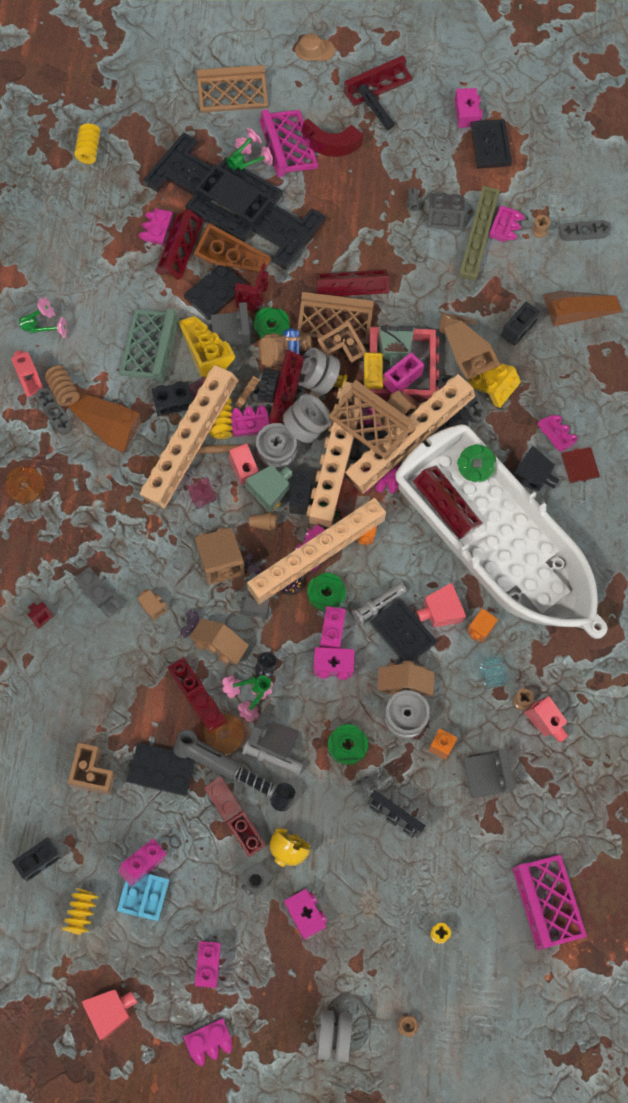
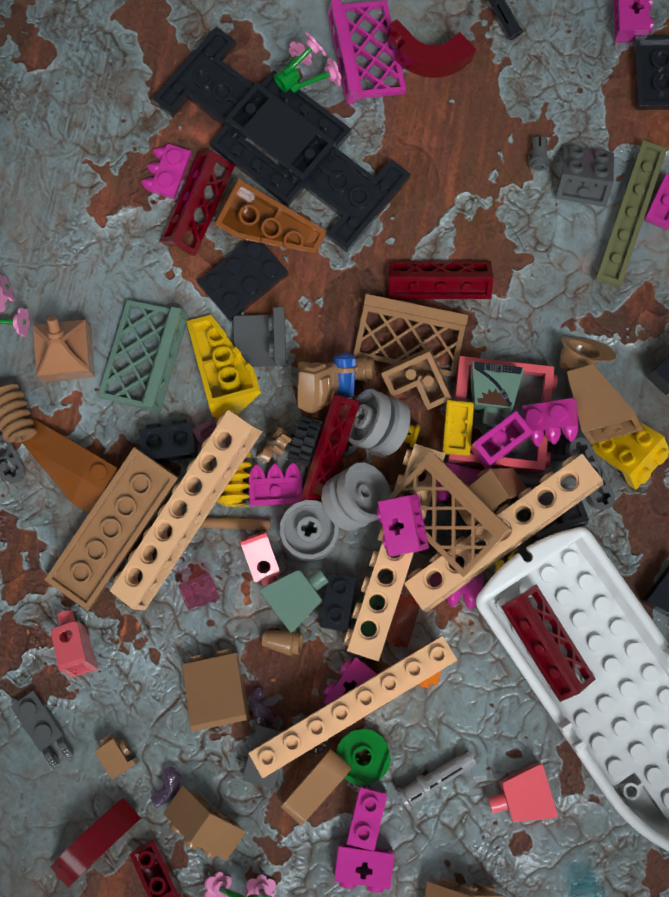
camera: 10 degrees right, 10 degrees up
yellow piece [74,123,101,164] -> none
dark red bracket [235,264,269,313] -> none
green plate [254,307,289,339] -> none
black wheel [255,652,277,679] -> none
black plate [370,598,438,662] -> none
green plate [457,444,497,483] -> none
orange brick [467,608,498,643] -> none
none -> nougat piece [33,316,95,383]
none -> medium nougat plate [45,447,180,611]
none -> dark red arch [50,798,141,888]
none -> coral torso [51,610,98,678]
none -> medium nougat beam [281,749,352,826]
none -> dark pink brick [377,494,429,557]
none -> dark pink plate [522,398,578,447]

